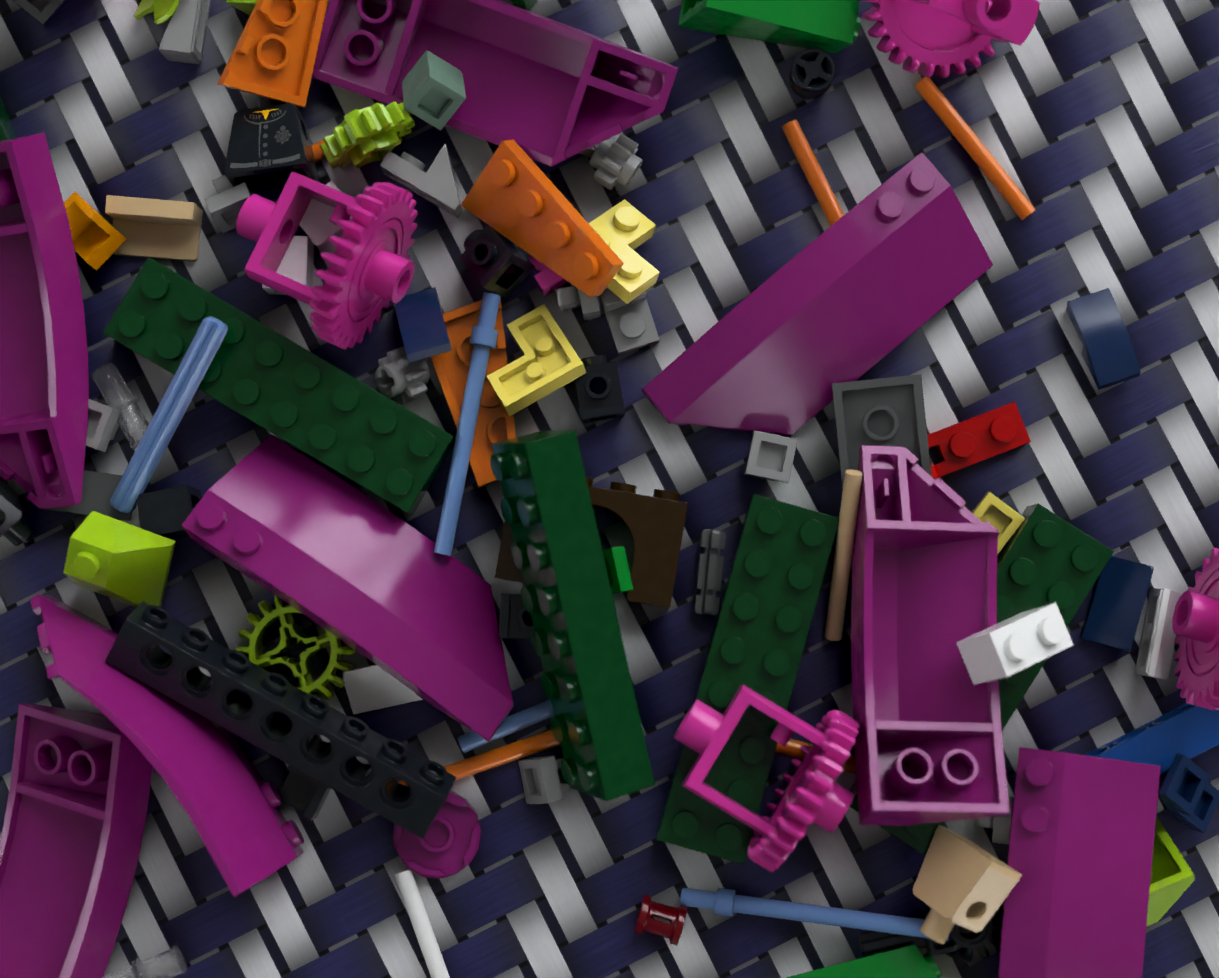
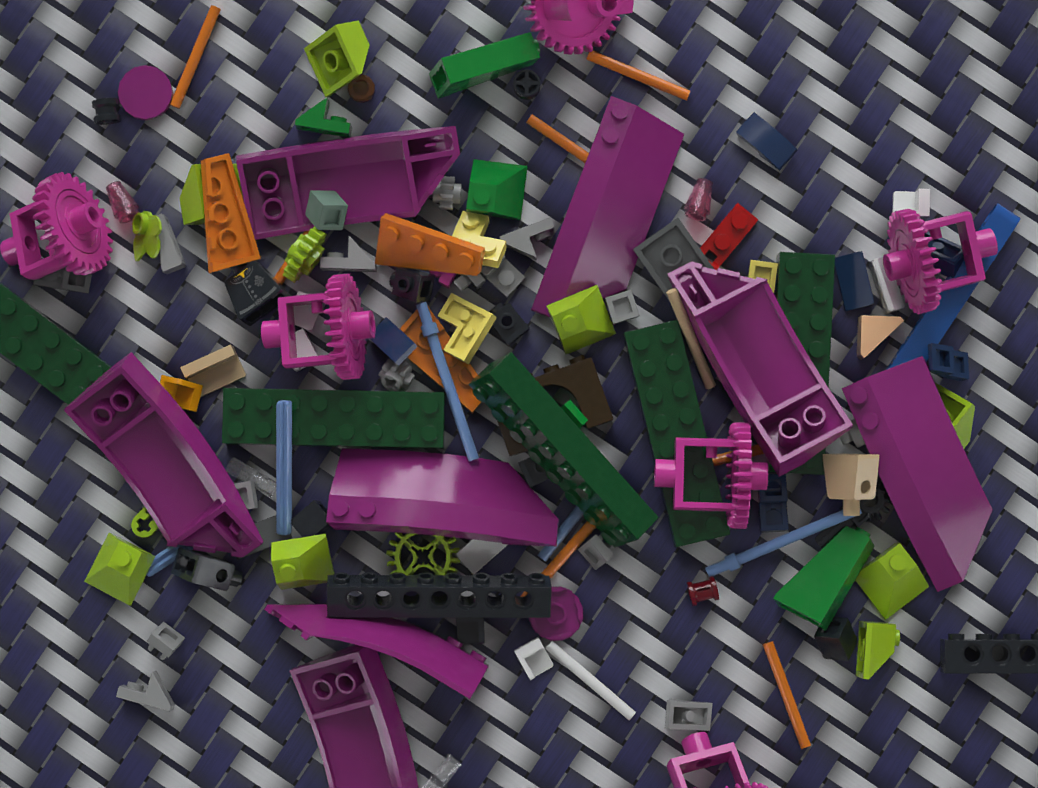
camera: 25 degrees left, 0 degrees up
light grey tile [204,175,253,233] -> none
dark grey axle [693,529,726,615] -> none
white brick [956,603,1073,685] -> none
none -> green slope [466,159,528,220]
none -> light grey slope [500,217,555,260]
none -> white panel [514,637,553,681]
none -> lime slope [546,285,616,355]
none -> clear pink cone [684,178,713,221]
none -> dark blue slope [758,473,789,533]
none -> light nougat slope [857,315,904,360]

